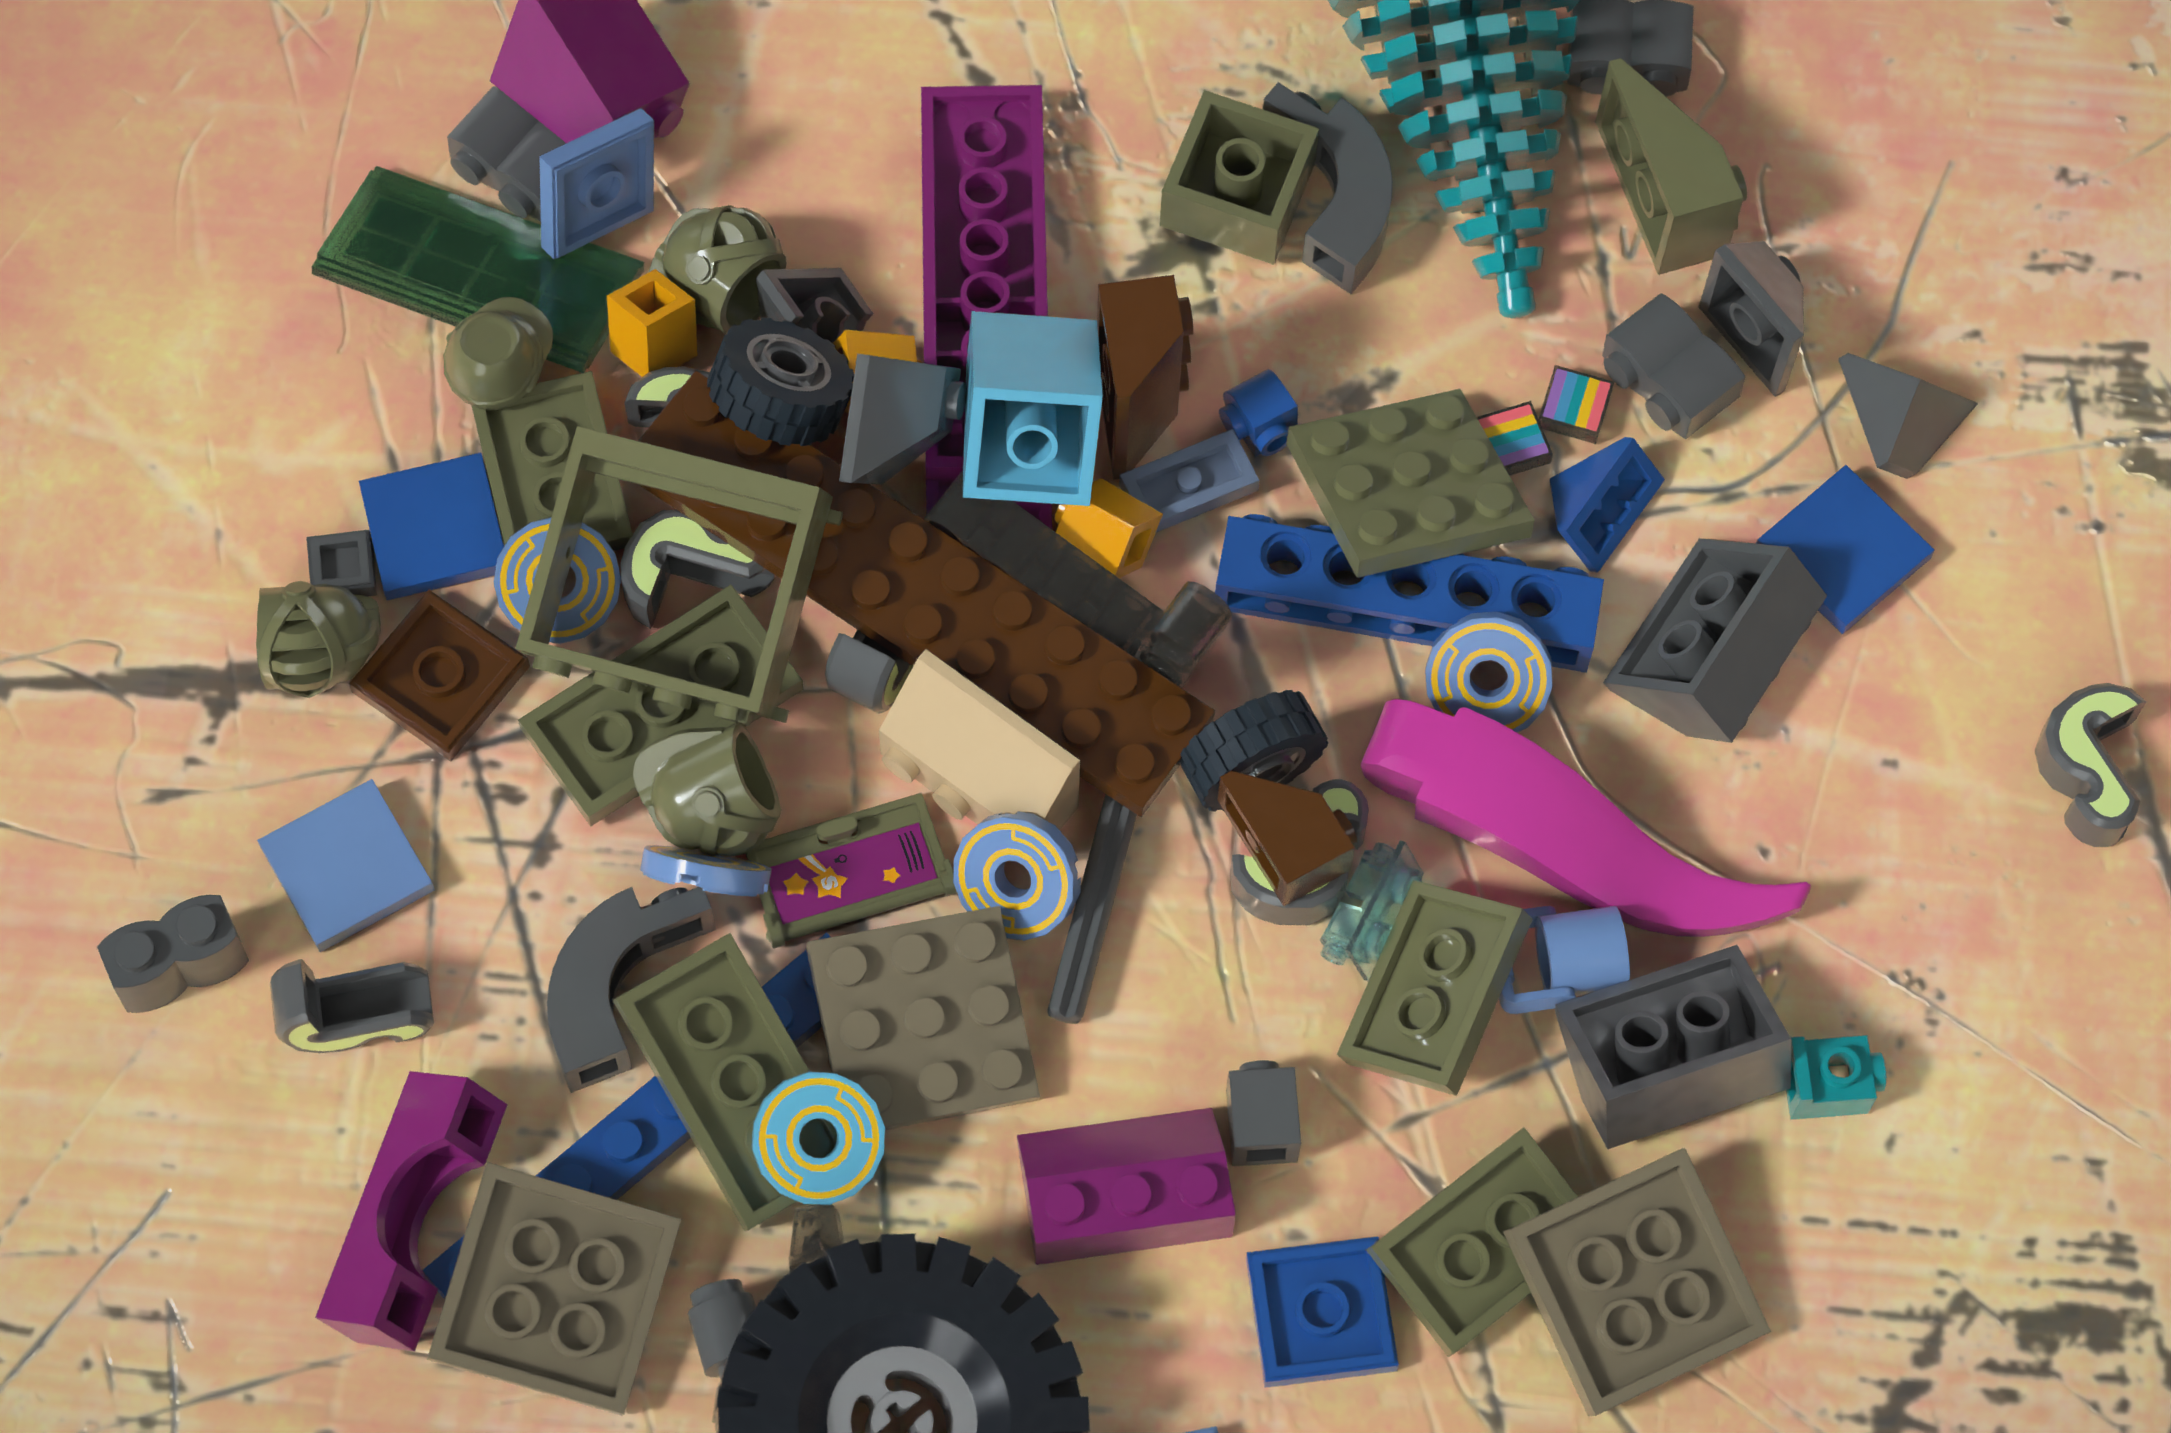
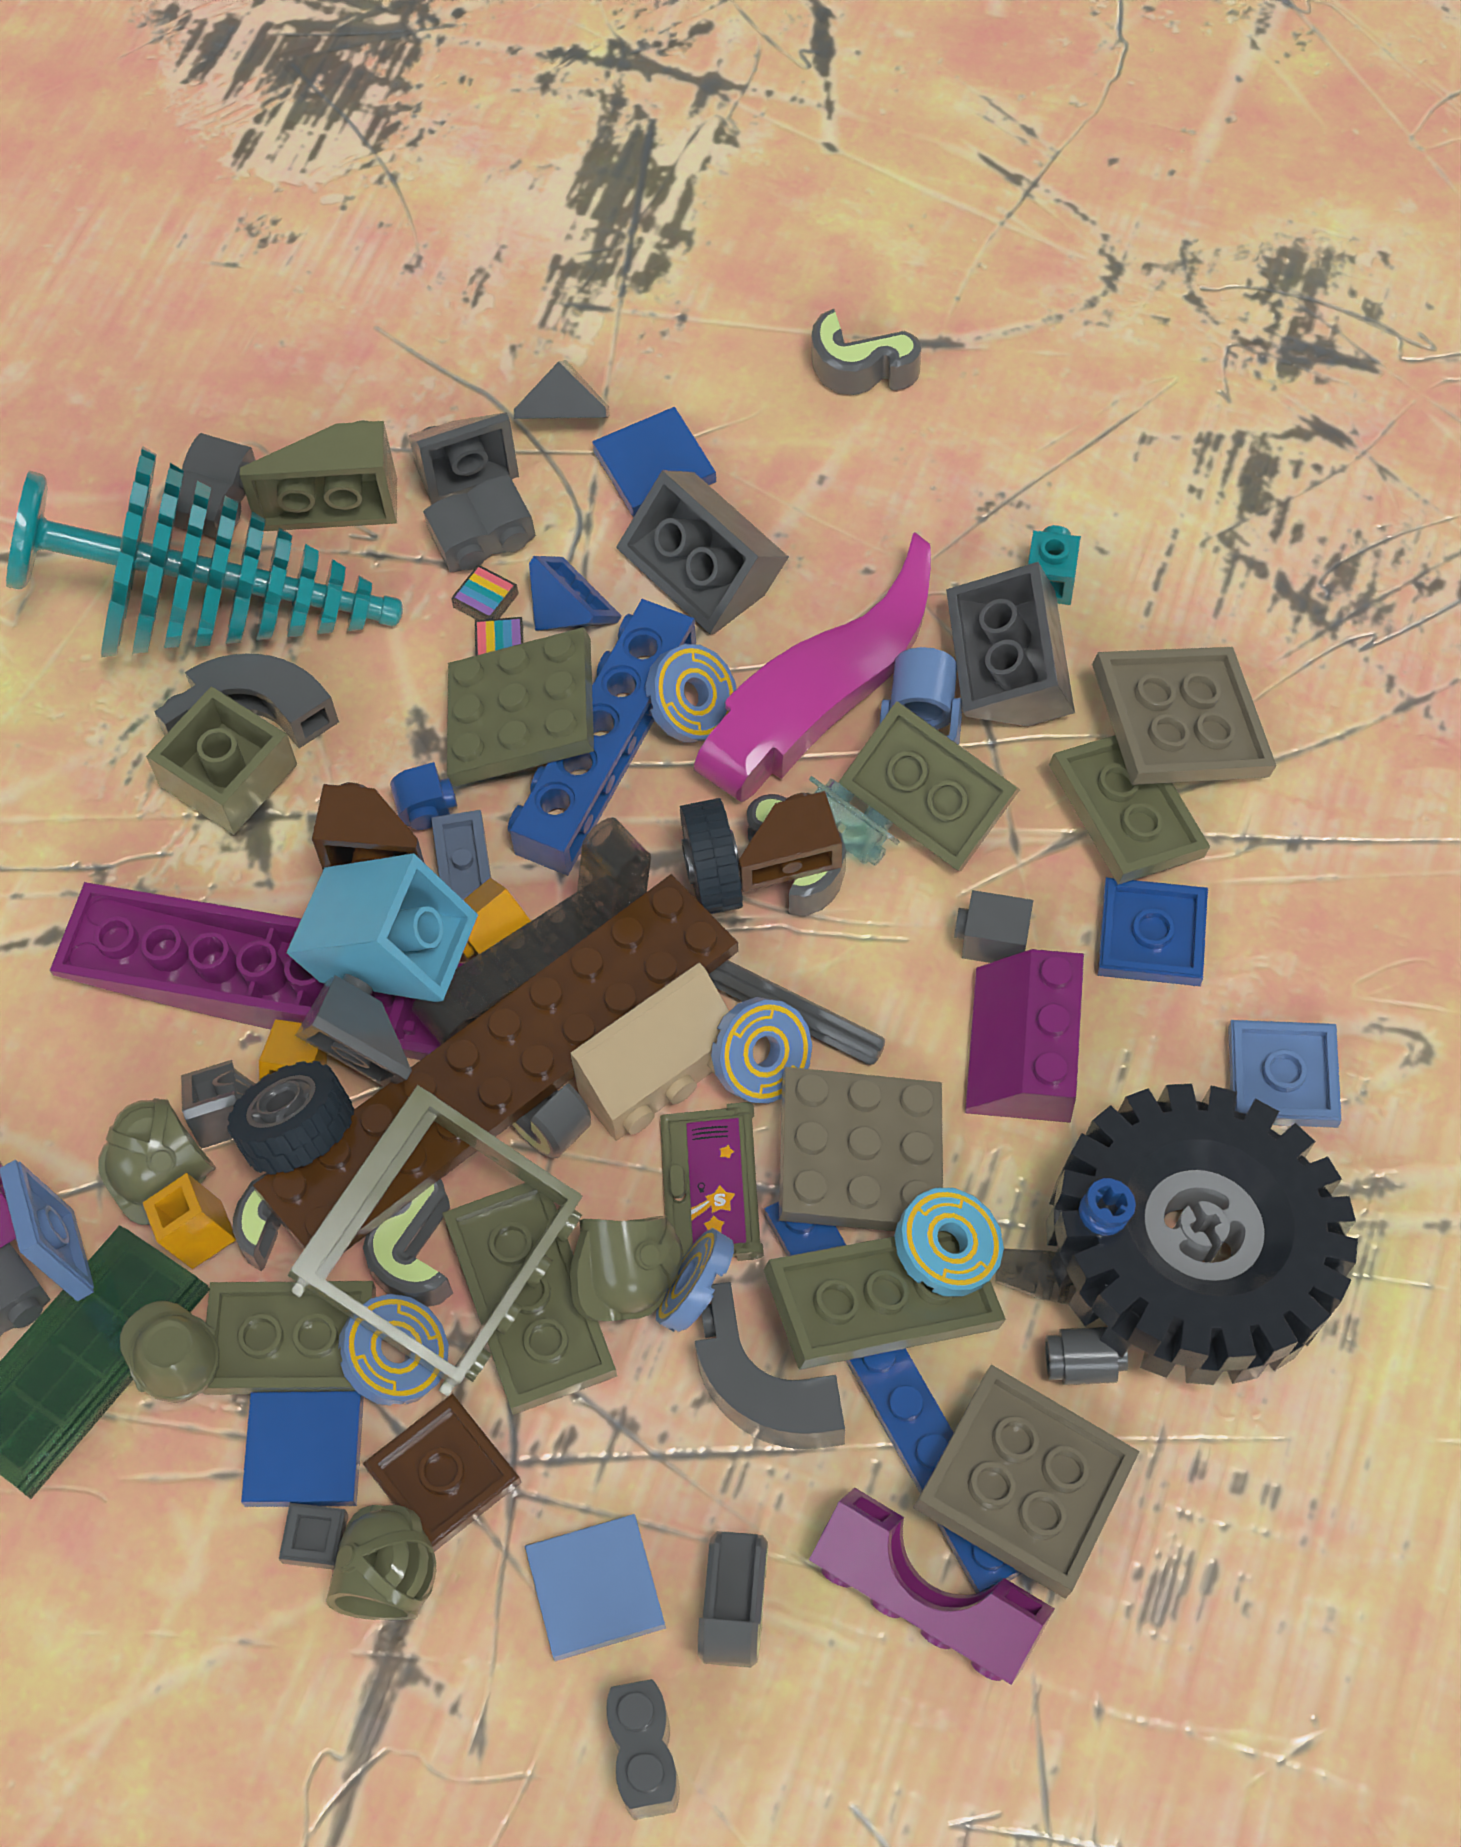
camera: 70 degrees left, 5 degrees down
none -> blue bush [1079,1178,1136,1236]

